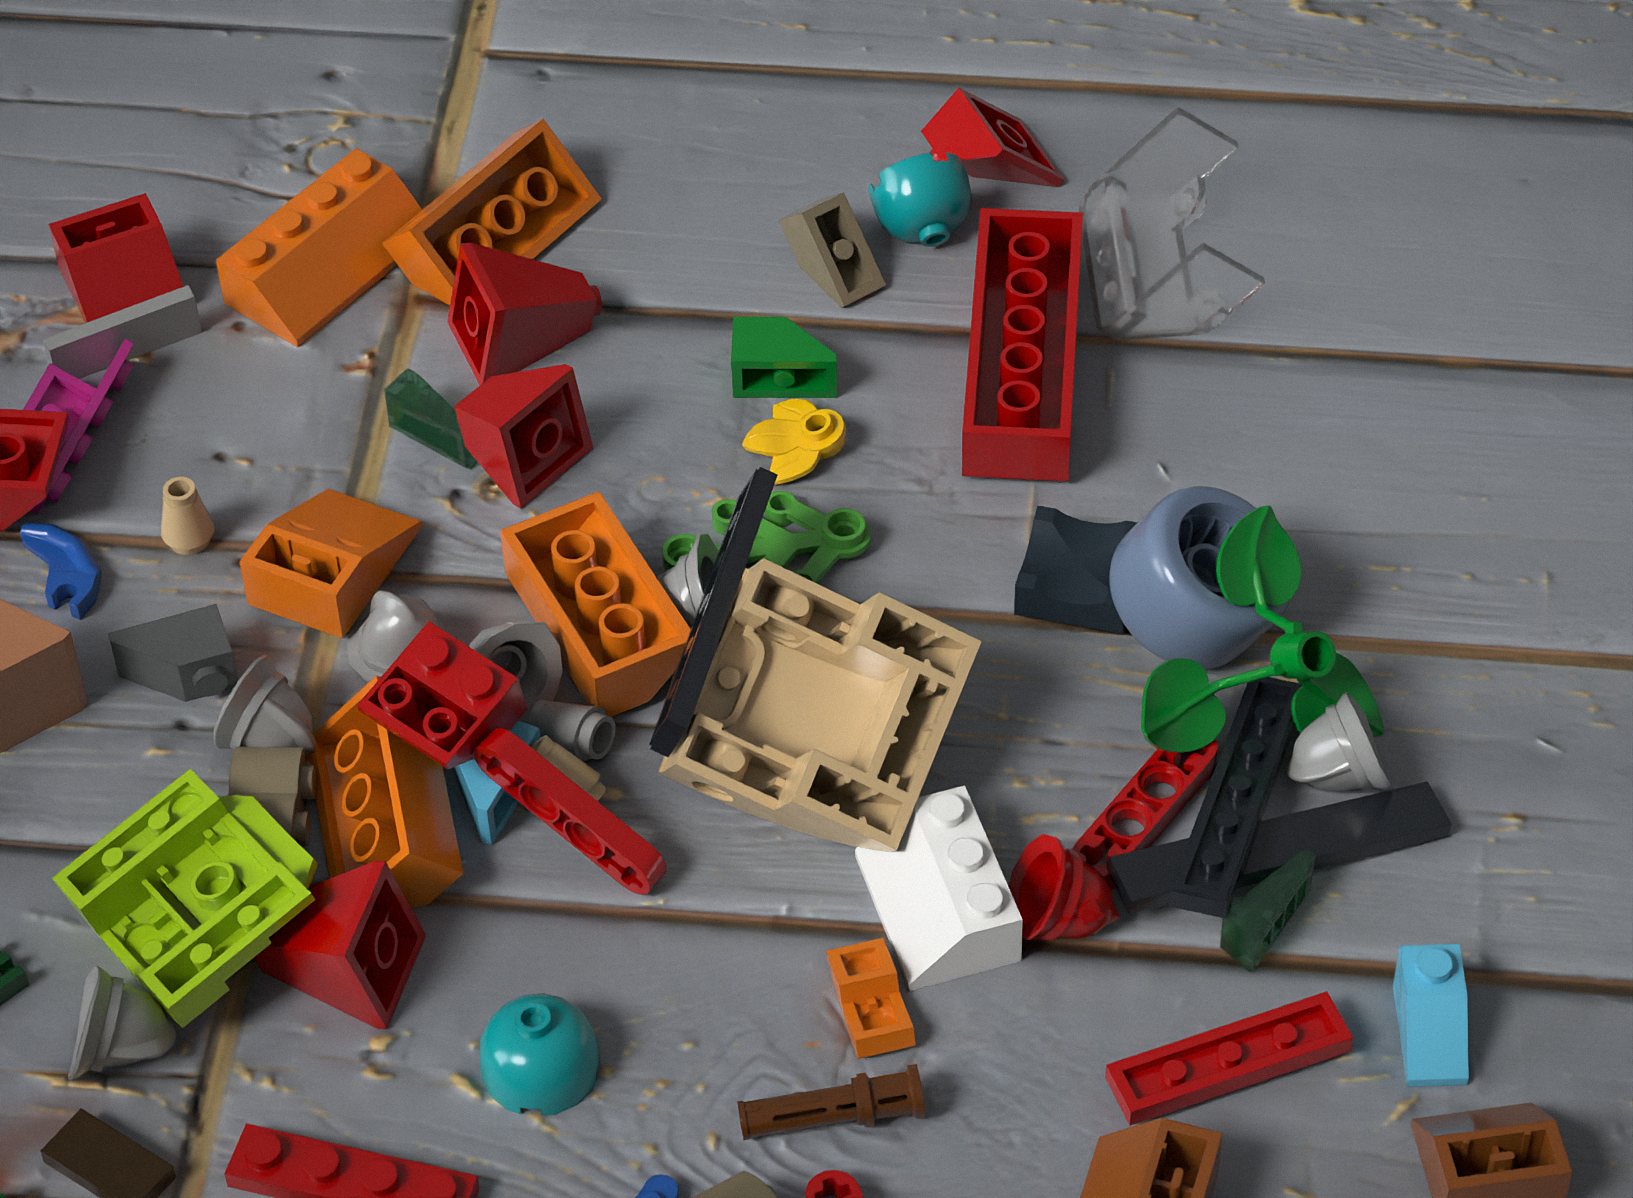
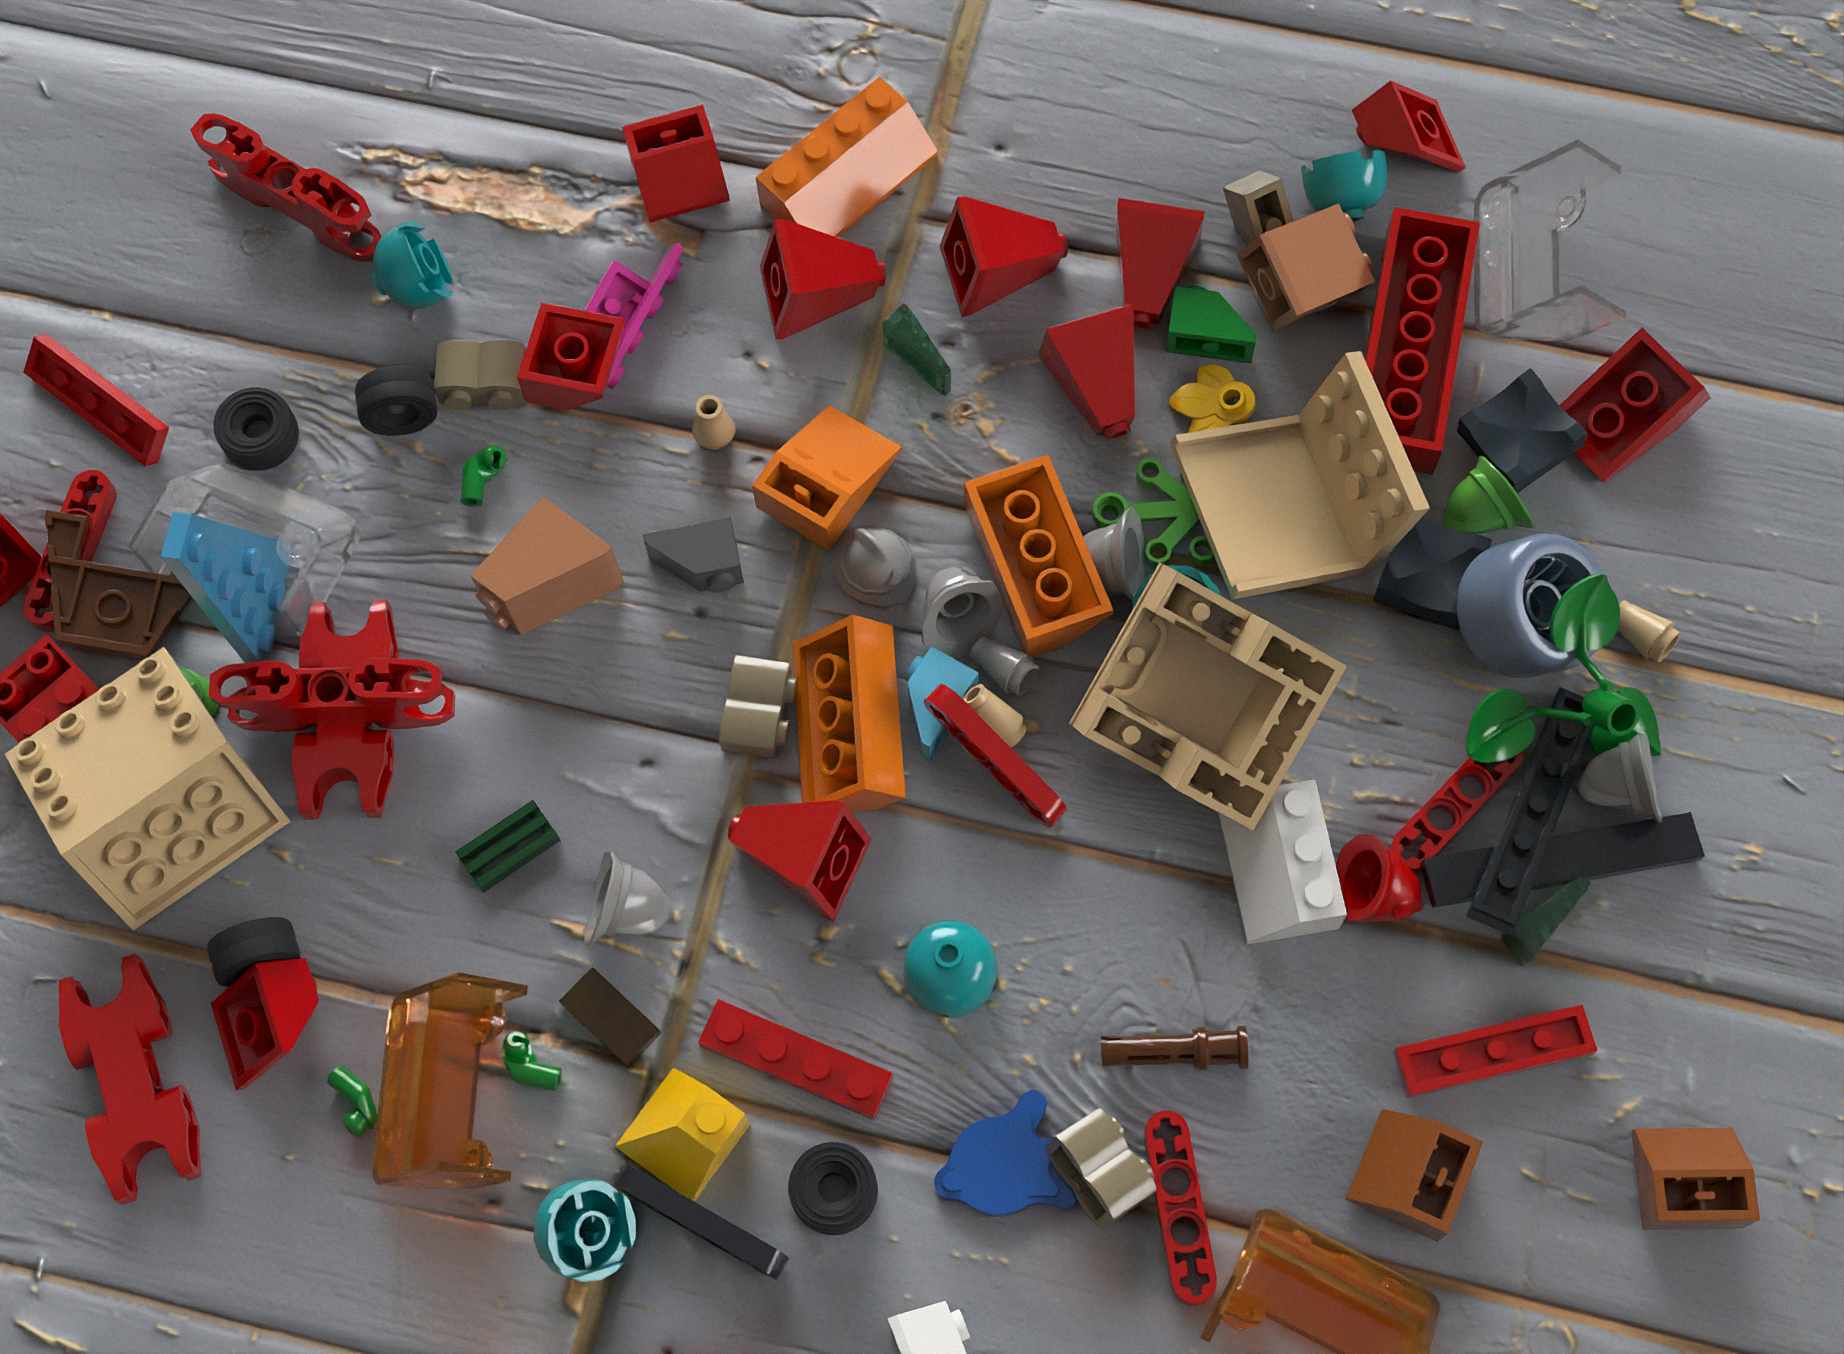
camera: 10 degrees right, 20 degrees up
blue piece [20,522,102,620] -> none
light grey tile [43,285,202,379] -> none
lime slope [52,768,318,1028] -> none
light grey piece [213,654,317,754] -> none
red slope [357,621,528,769] -> none
orange slope [382,118,602,306] -> none
red slope [454,364,593,509] -> none
black tile [649,467,778,757] -> none
orange slope [826,938,916,1059] -> none
medium azure slope [1393,944,1469,1087] -> none
none -> red slope [760,219,886,339]
none -> red slope [1039,304,1135,439]
none -> red slope [1116,198,1205,329]
none -> tan bracket [1170,351,1430,600]
none -> nougat slope [1236,203,1375,332]
none -> bright green piece [1442,456,1536,534]
none -> black brick [1457,368,1587,493]
none -> red slope [1559,328,1711,484]
none -> tan cone [1618,600,1681,662]

